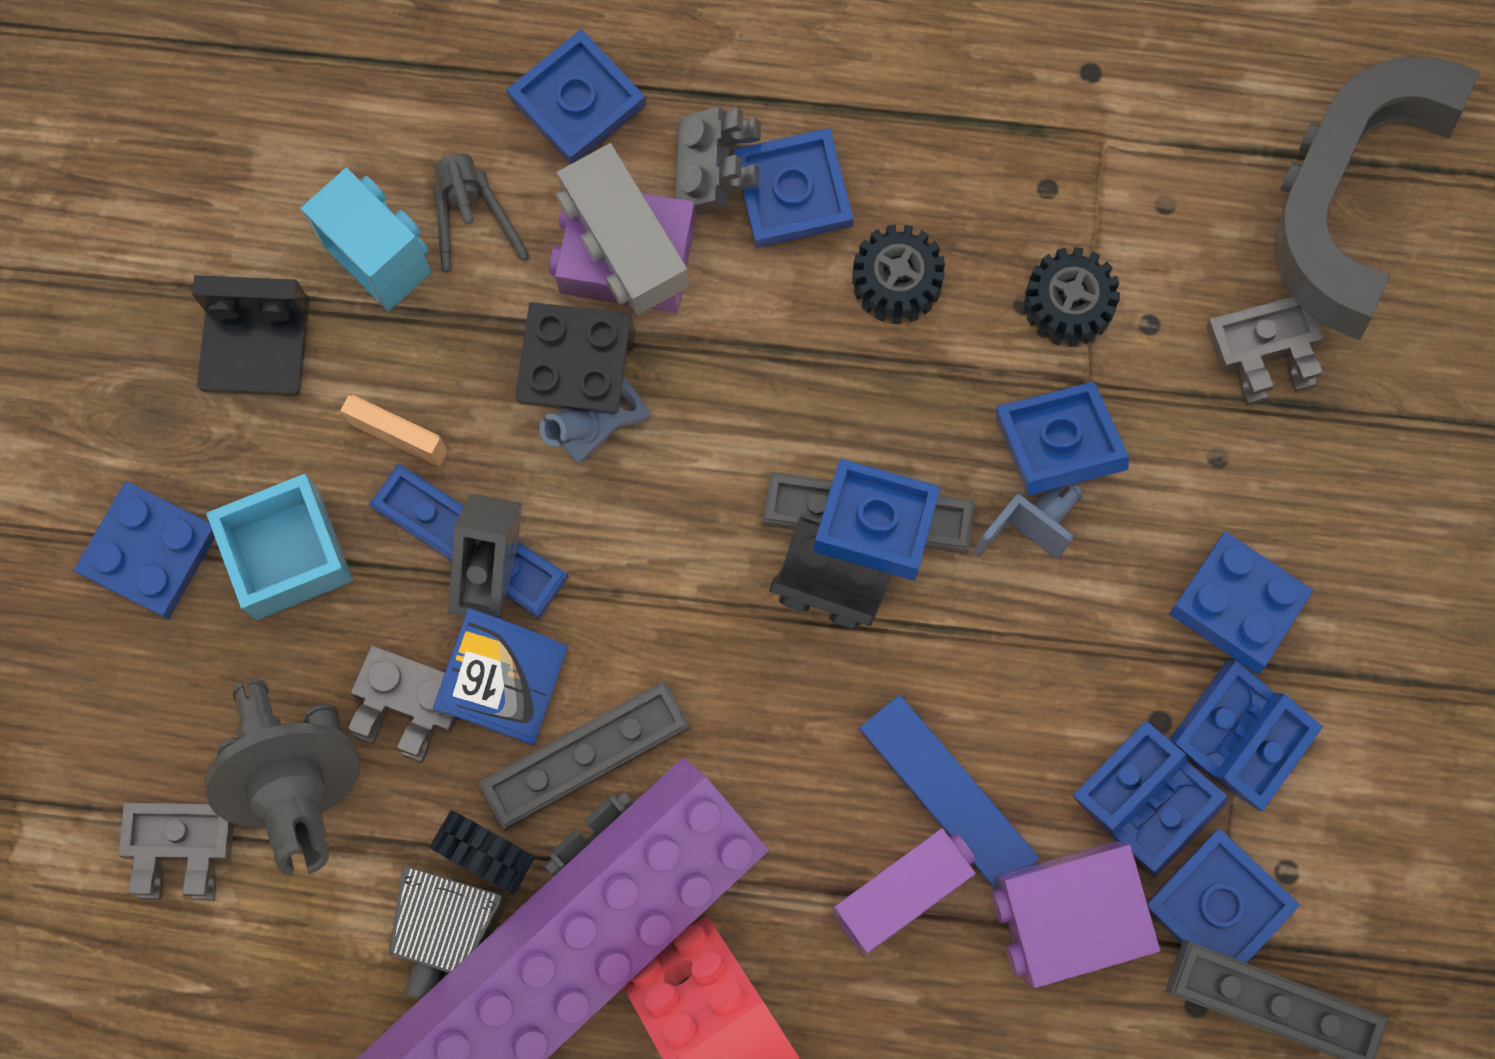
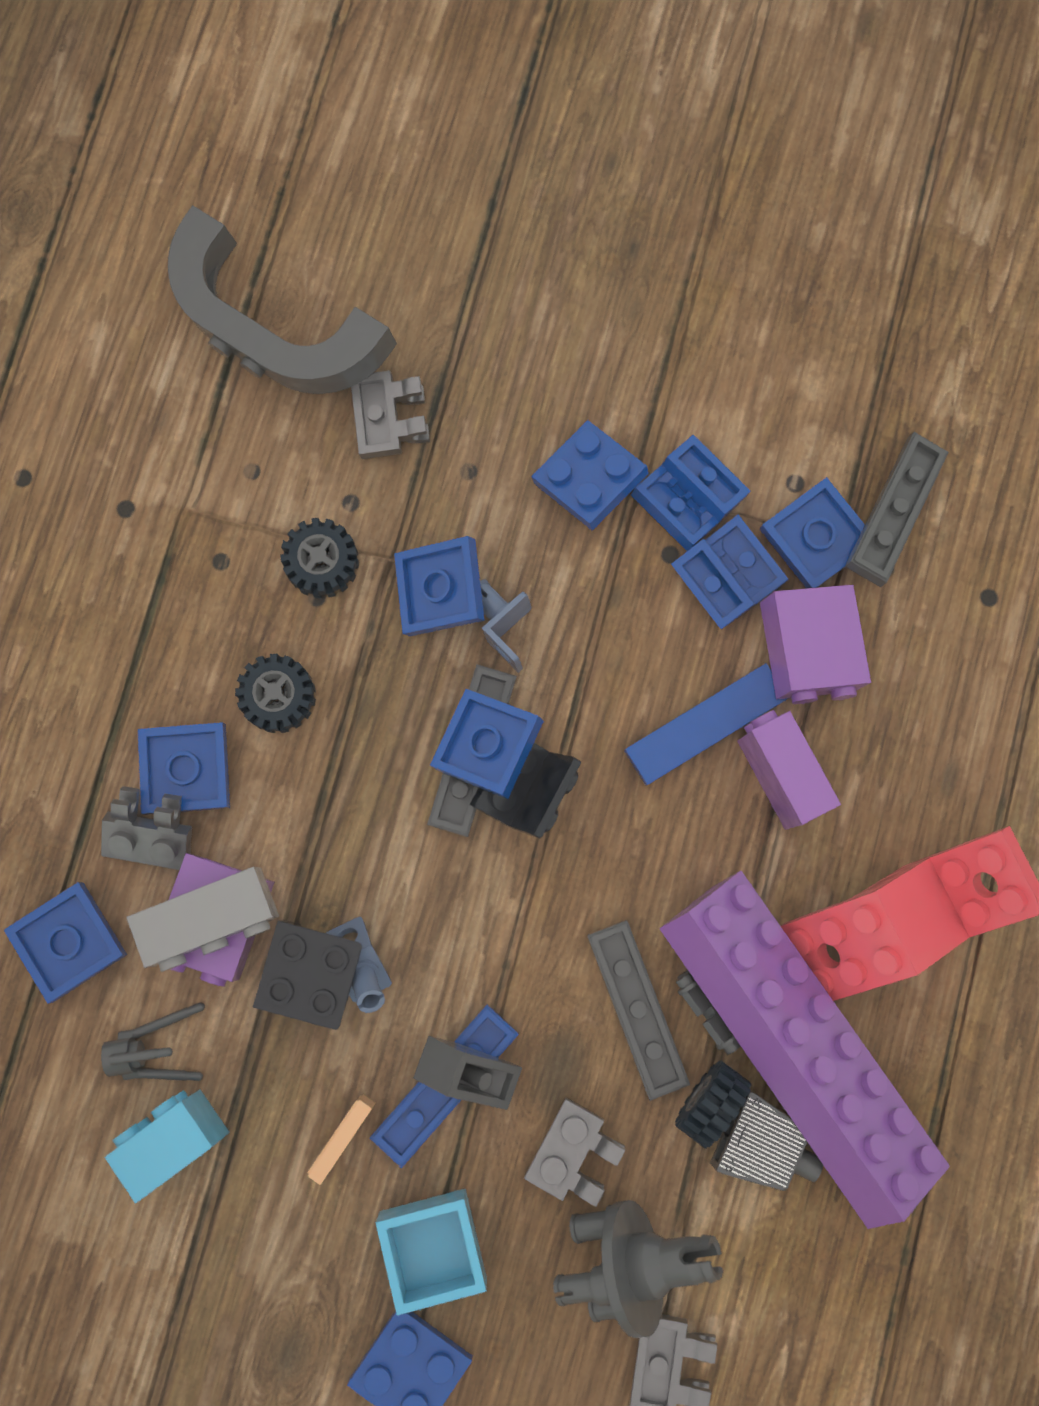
camera: 90 degrees left, 5 degrees up
black bracket [192,275,310,396] -> none
slope [433,608,568,746] -> none

